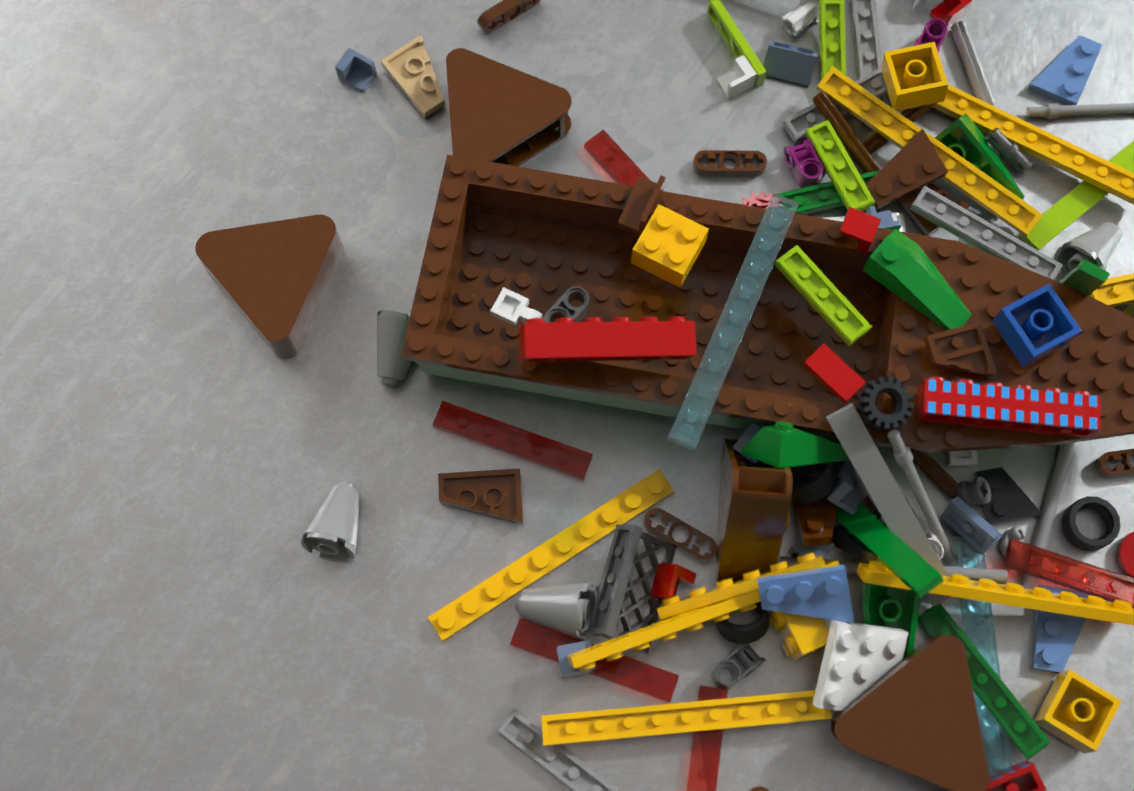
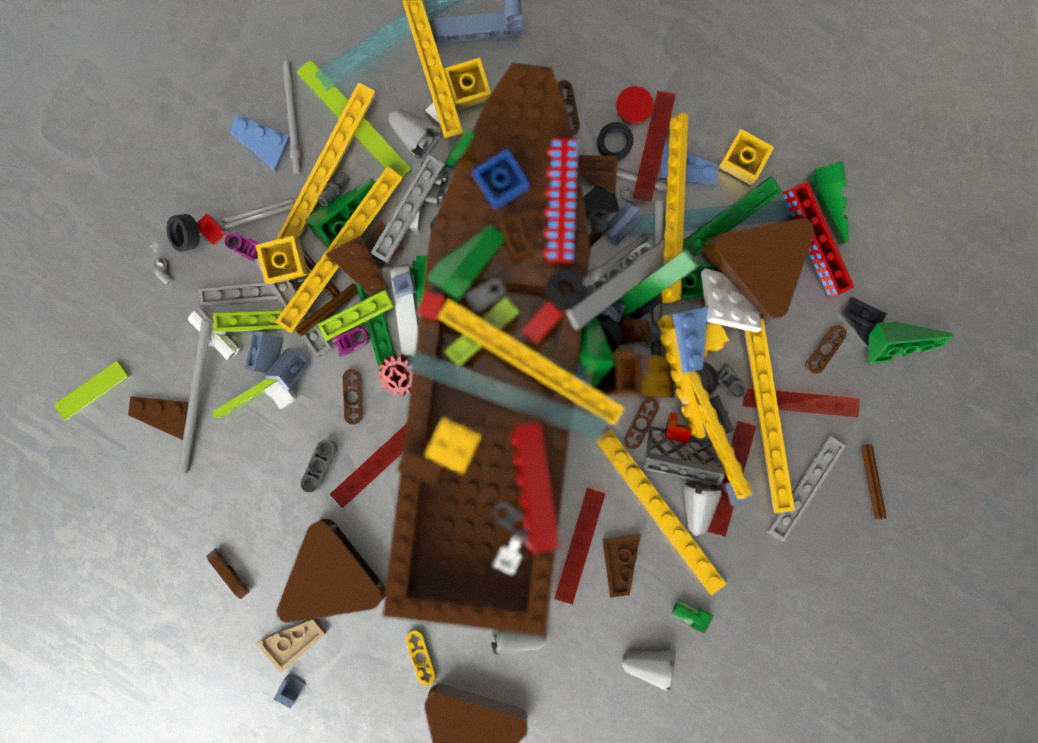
camera: 90 degrees left, 15 degrees up
none -> sand blue panel [264,349,311,390]
none -> dark grey beam [301,439,337,493]
none -> yellow beam [406,629,436,686]
none -> yellow plate [438,300,624,425]
none -> dark grey piece [465,279,505,314]
none -> reddish brown wing [579,155,618,194]
none -> green piece [671,599,713,634]
none -> dark grey pin [709,395,734,434]

